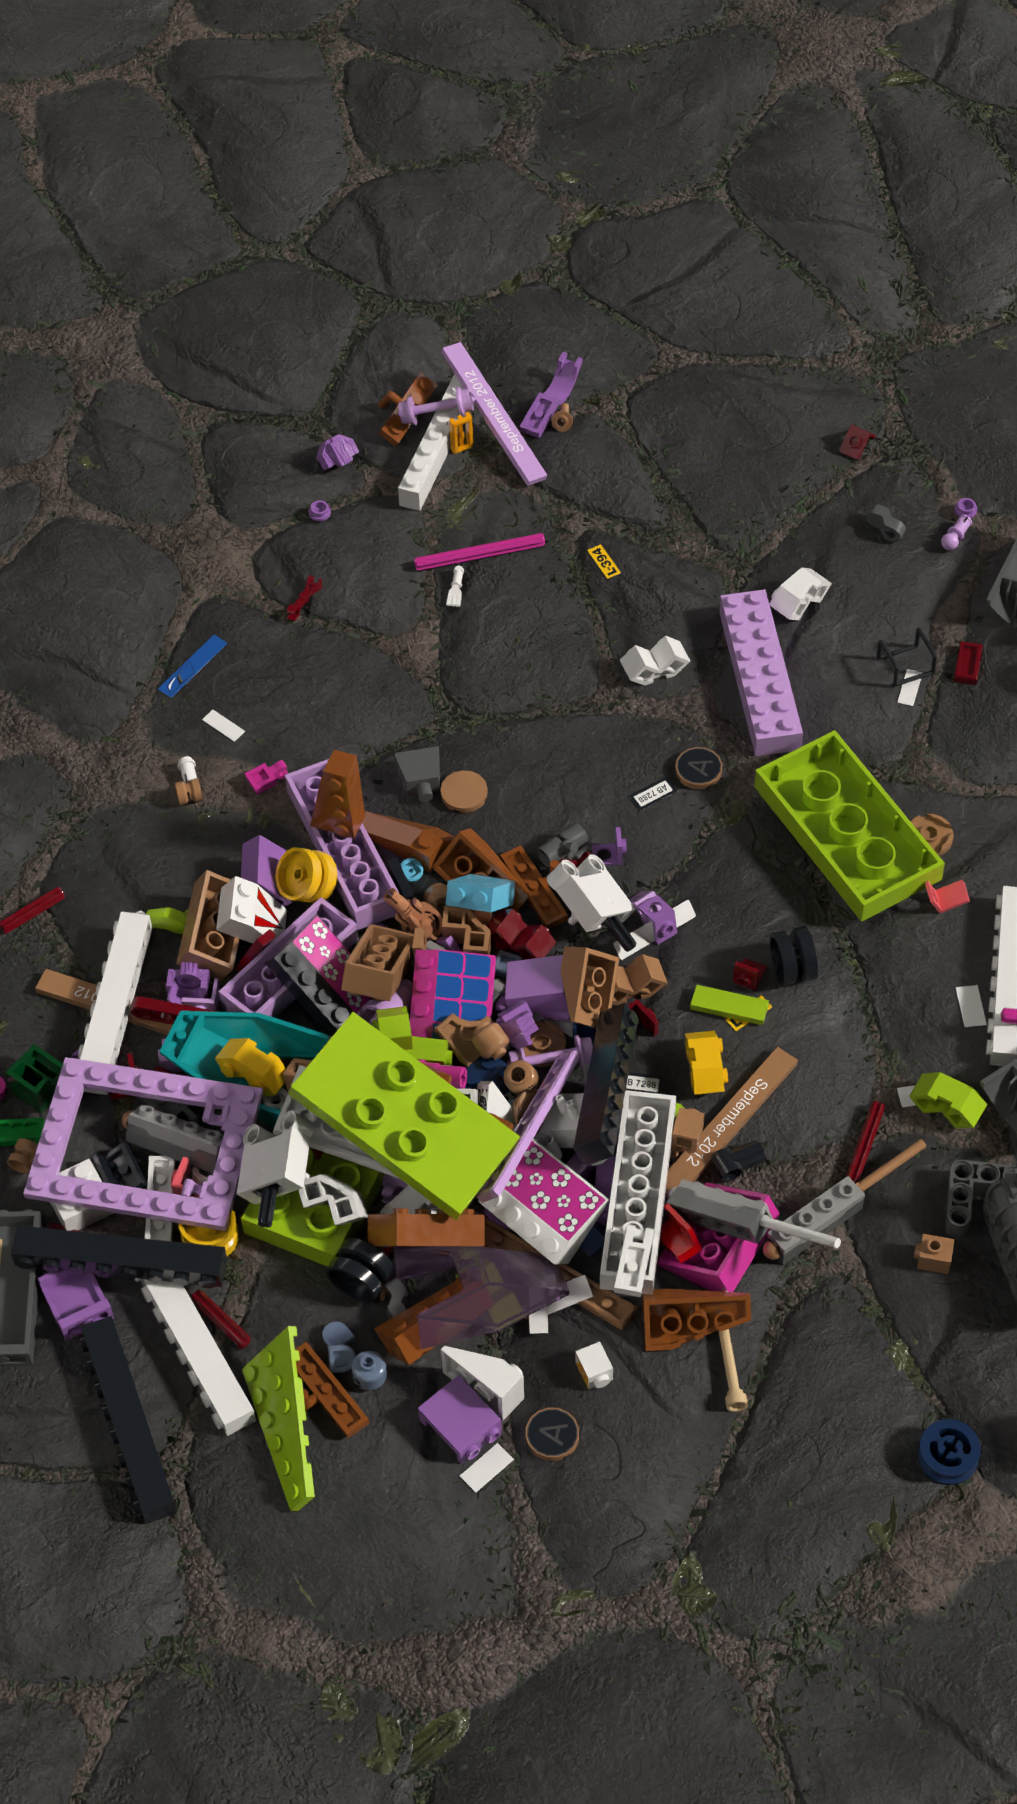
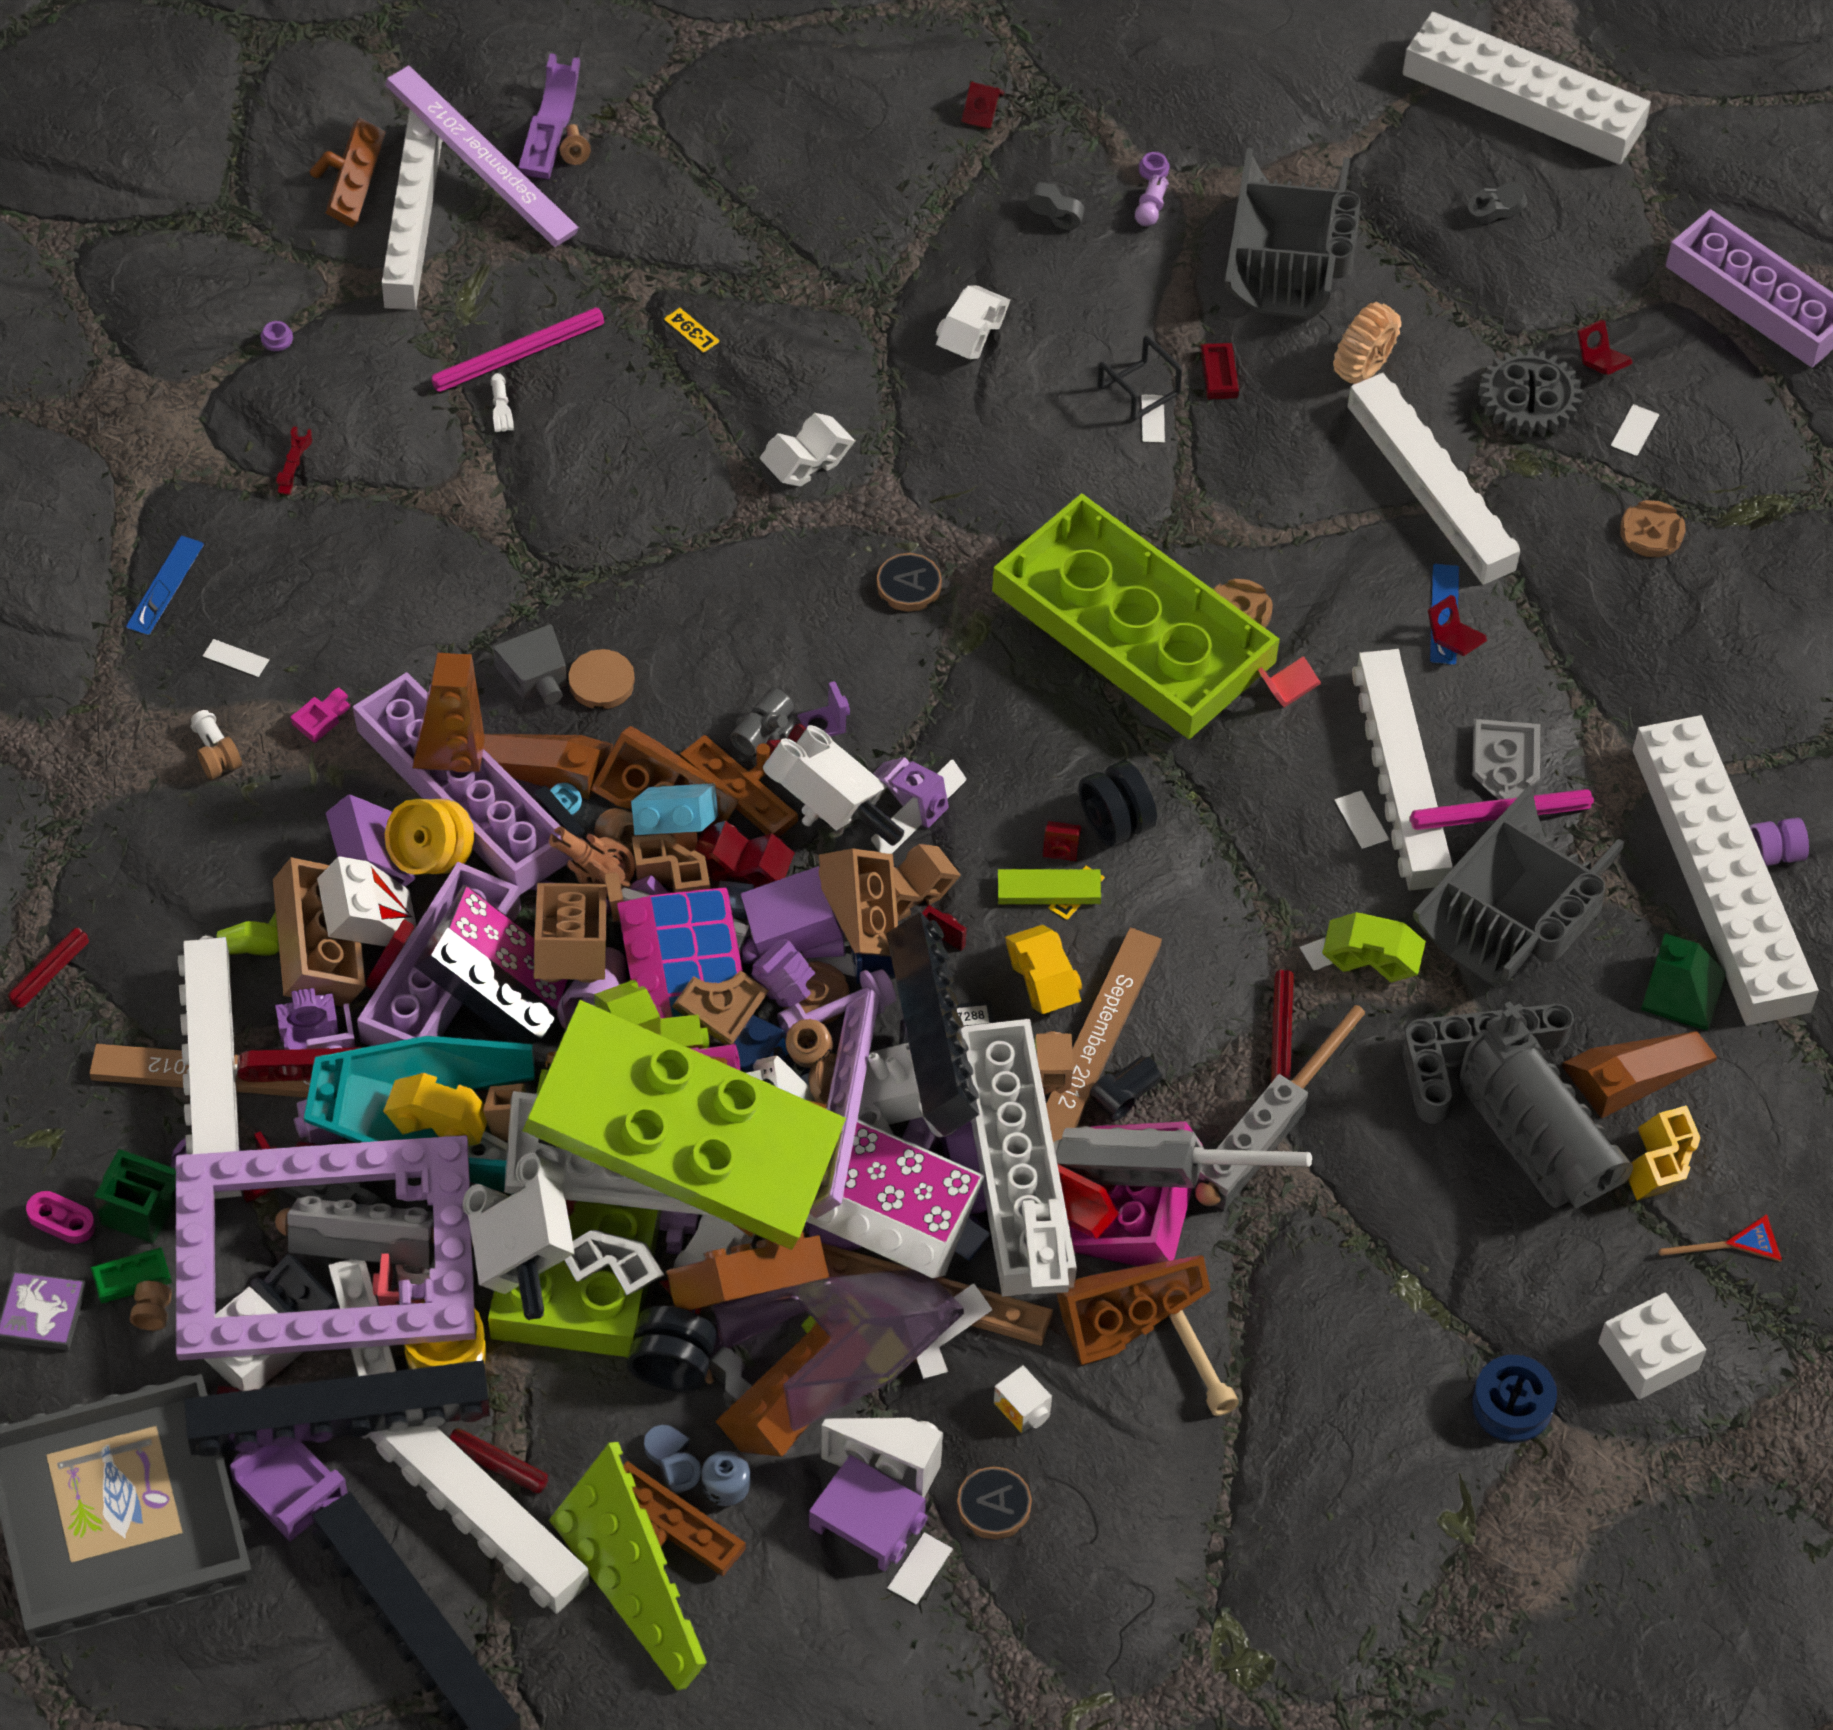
camera: 20 degrees left, 0 degrees up
medium lavender hair [316,434,359,470] -> none
lavender piece [397,387,475,426] -> none
light orange tile [449,412,473,454] -> none
medium nougat head [472,1021,509,1060] -> none
sticker [629,777,677,811] -> none
lavender brick [719,589,803,756] -> none
medium nougat brick [914,1234,954,1274] -> none

